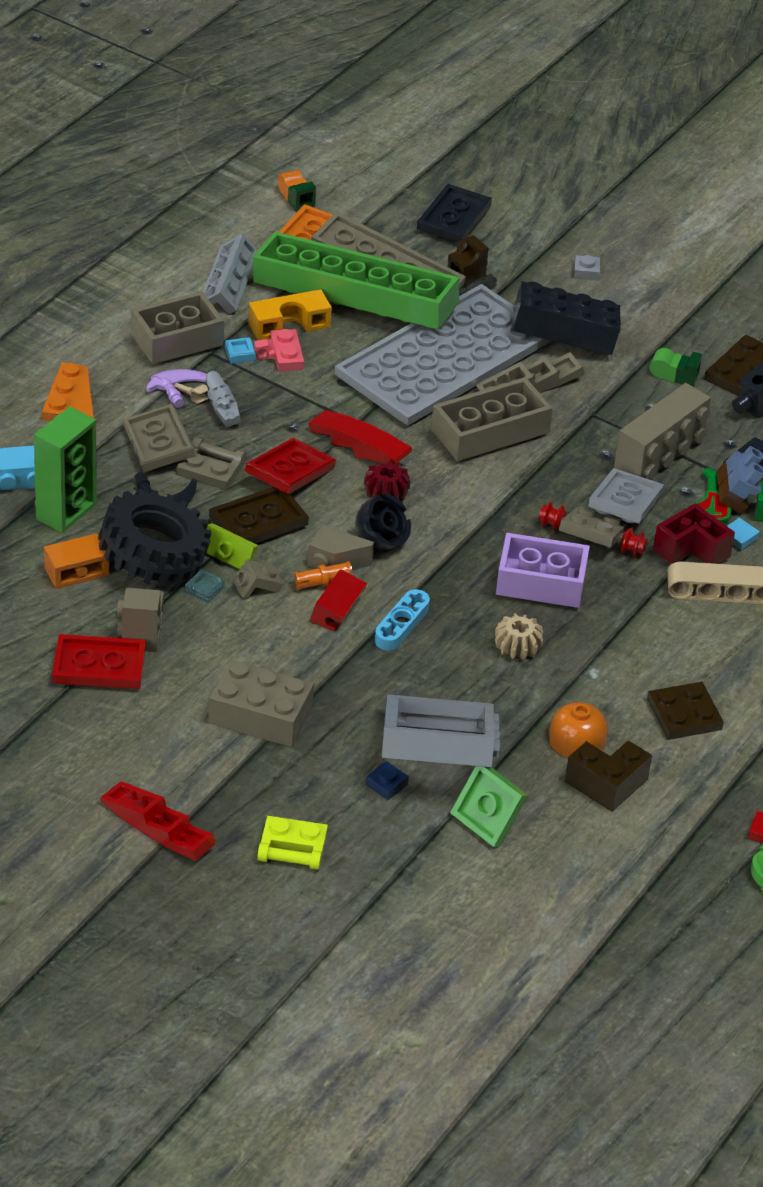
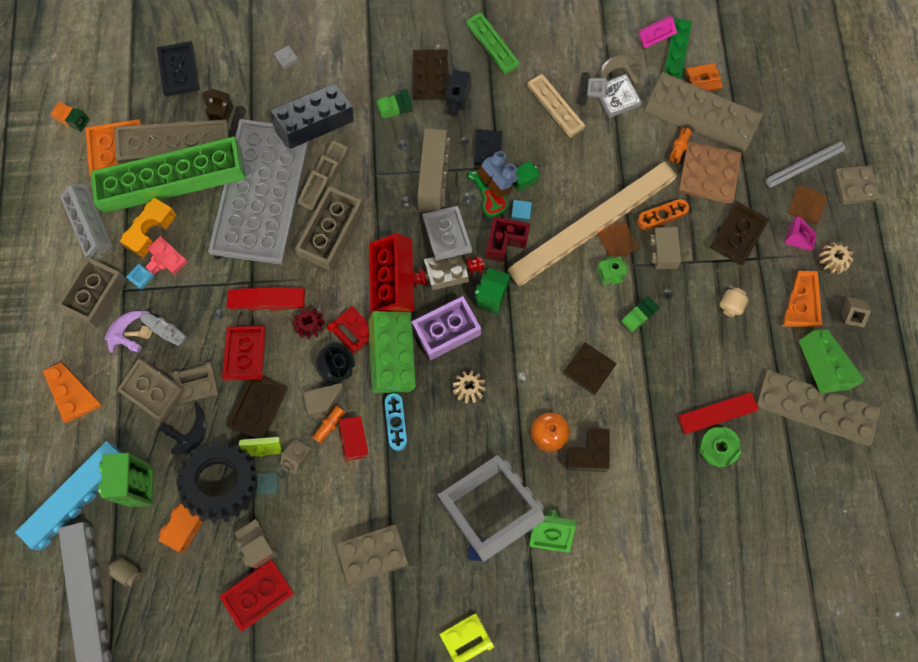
camera: 35 degrees left, 30 degrees up
none -> red plate [327,306,369,355]
none -> bright green brick [368,311,416,393]
none -> red brick [369,233,414,315]
none -> green brick [474,268,510,315]

